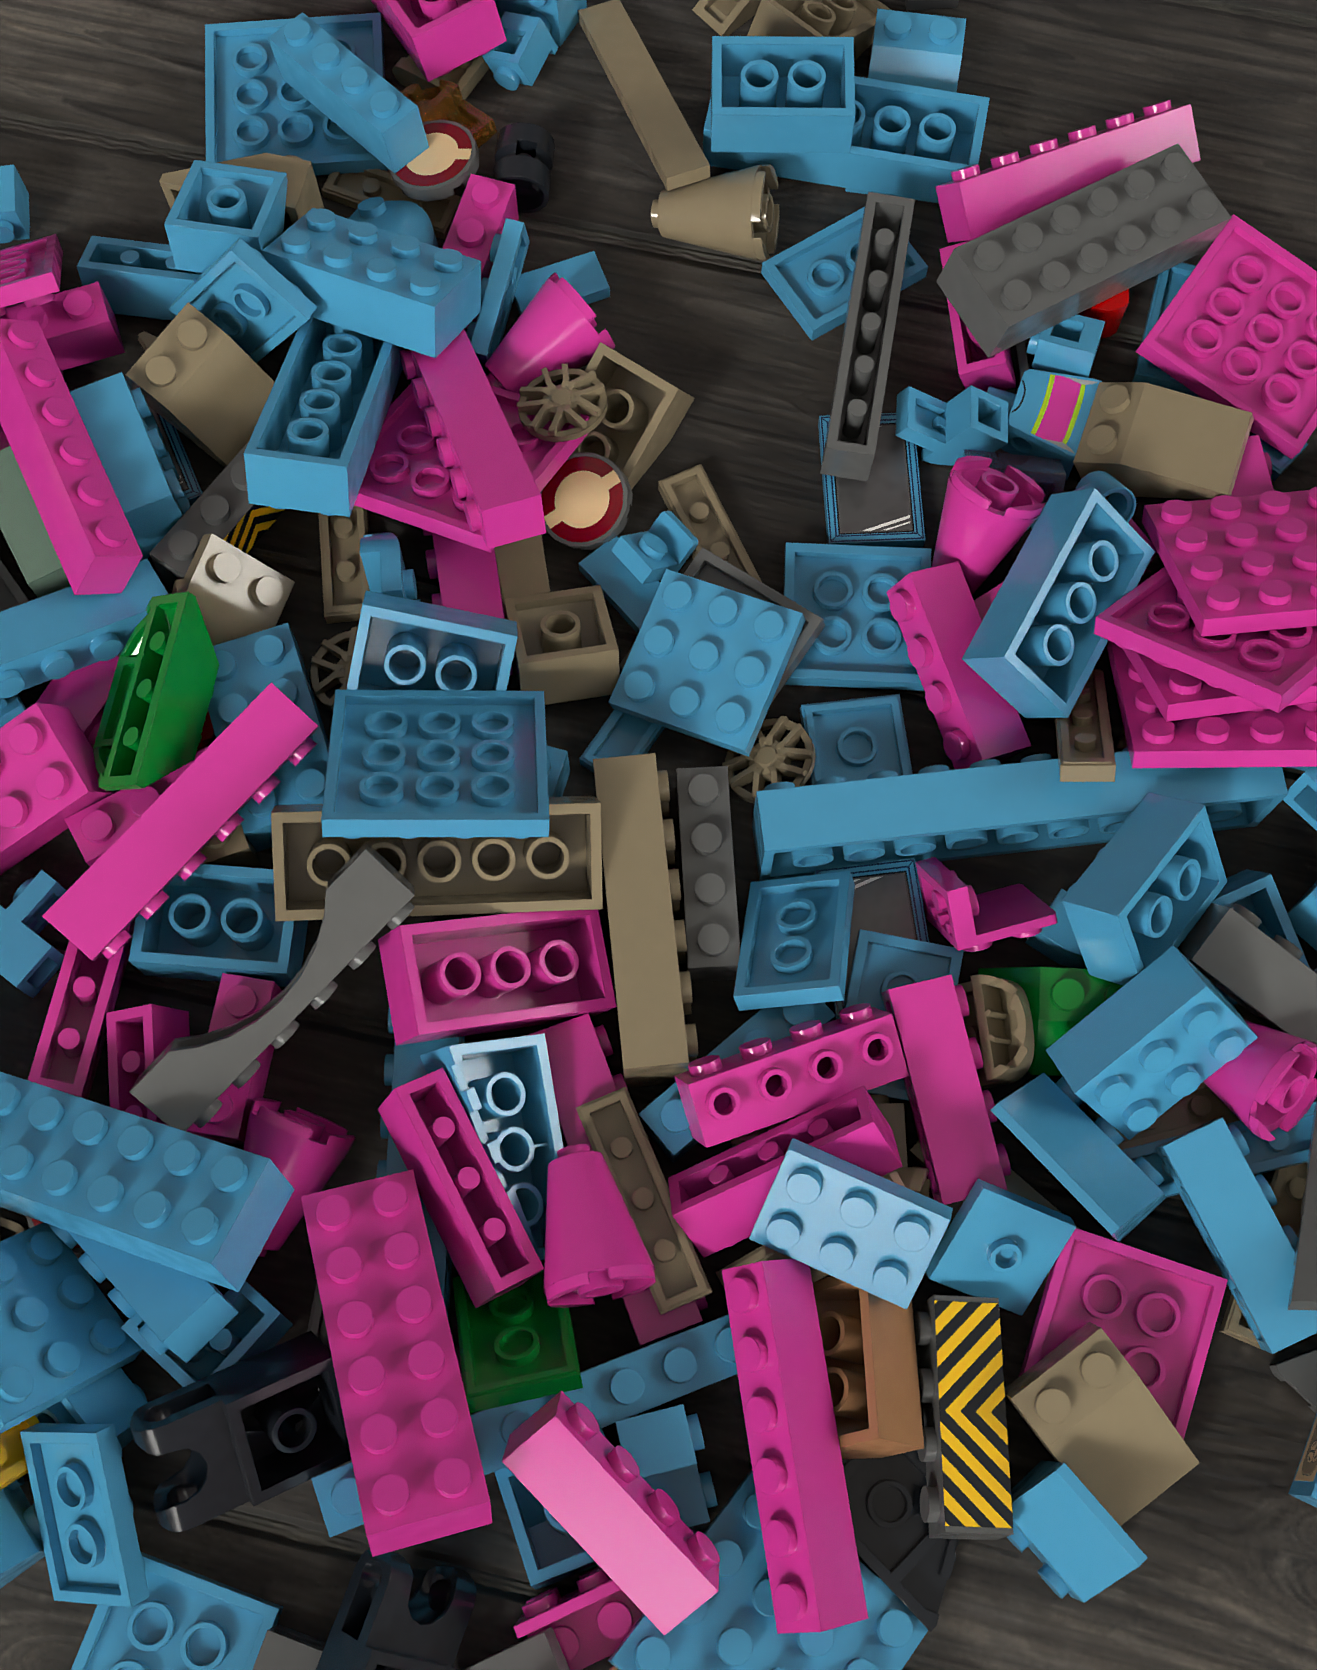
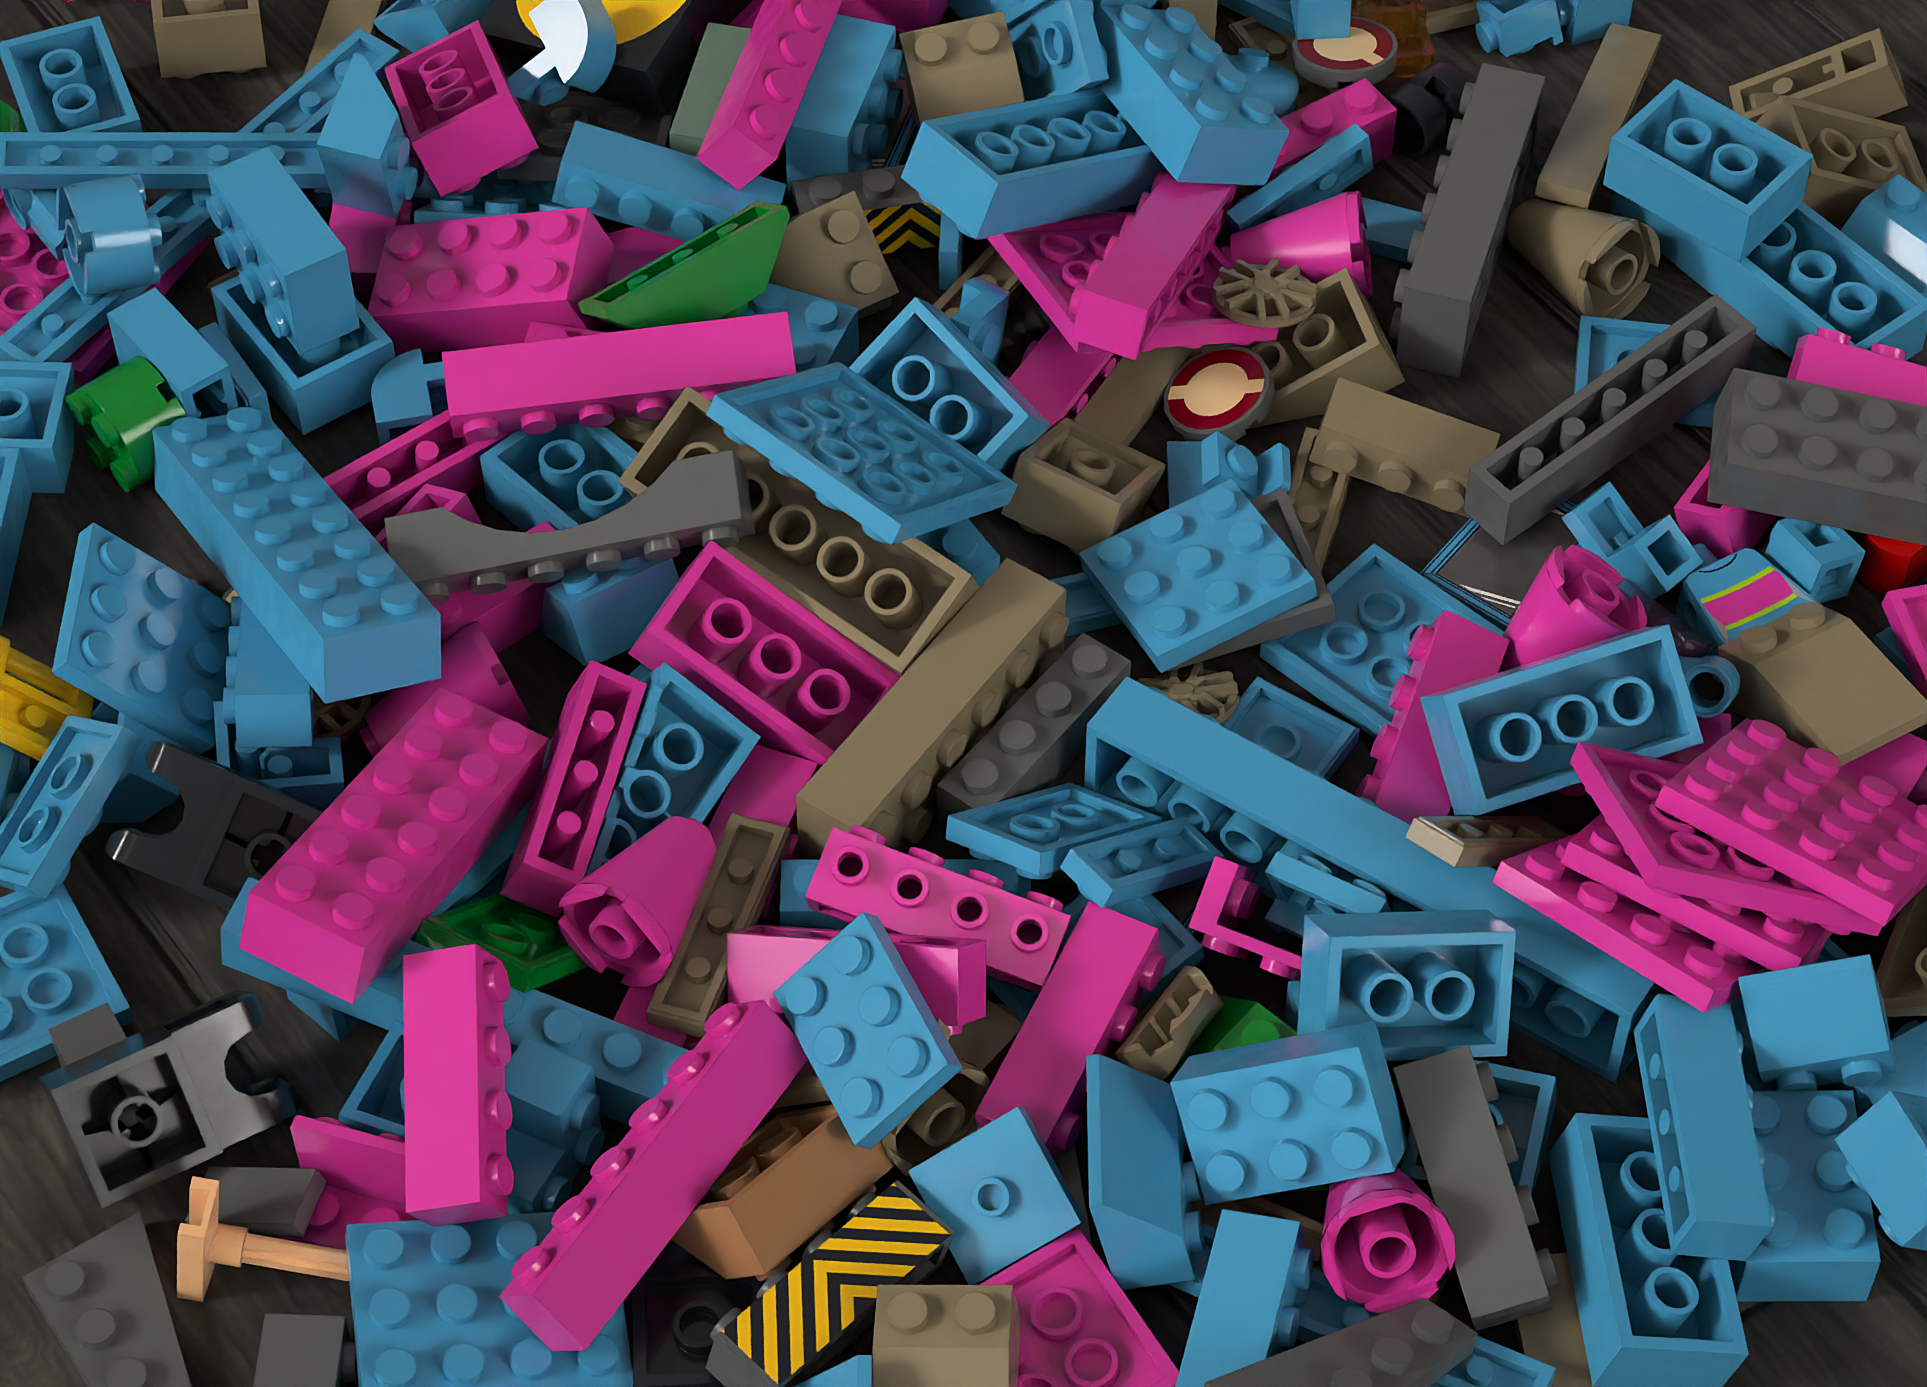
camera: 40 degrees right, 20 degrees down
none -> dark azure slope [540,556,679,666]
none -> dark azure tile [939,212,963,290]
none -> dark azure plate [1060,816,1225,909]
none -> dark azure slope [1265,851,1391,947]
none -> dark tan brick [1308,377,1500,518]
none -> dark grey brick [1389,62,1546,379]

